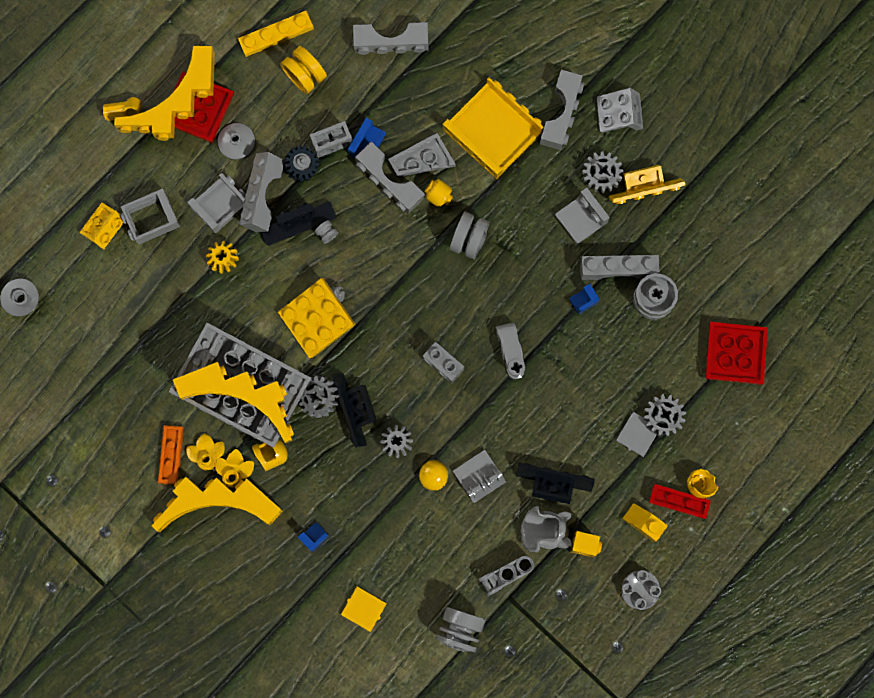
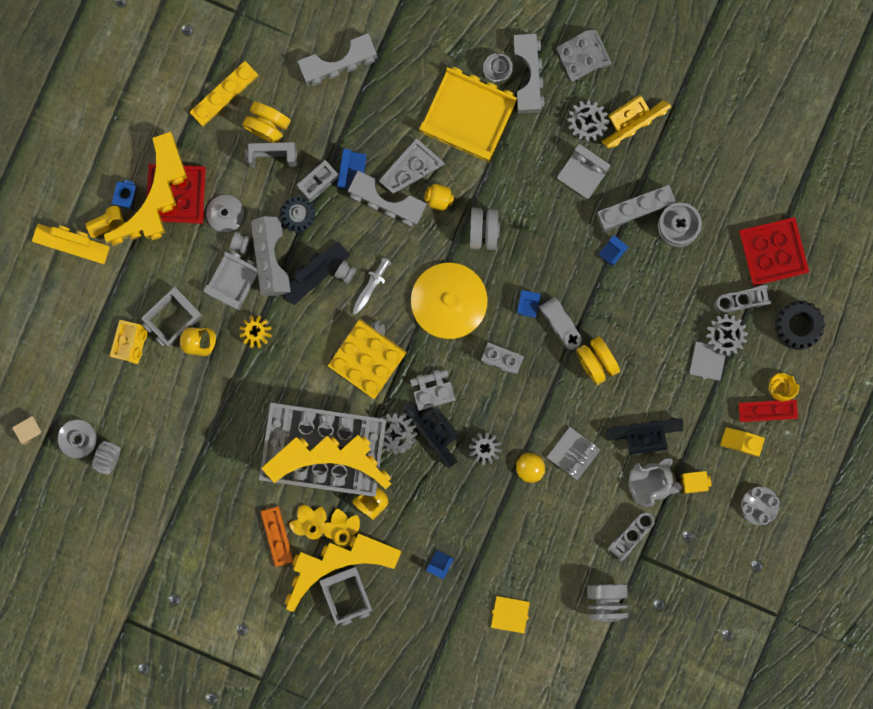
camera: 15 degrees left, 5 degrees up
none -> yellow bracket [32,224,110,264]
none -> light grey gear [92,441,120,474]
none -> blue brick [112,180,138,211]
none -> yellow helmet [180,327,216,356]
none -> light grey wheel [230,231,251,254]
none -> light grey panel [245,142,297,168]
none -> light grey window [320,567,373,627]
none -> light grey sword [353,257,391,314]
none -> light grey plate [410,369,456,411]
none -> yellow dish [411,263,487,339]
none -> light grey hair [483,53,513,82]
none -> blue panel [517,290,540,318]
none -> yellow wheel [576,336,621,385]
none -> light grey piece [714,285,772,313]
none -> black tyre [774,300,825,350]

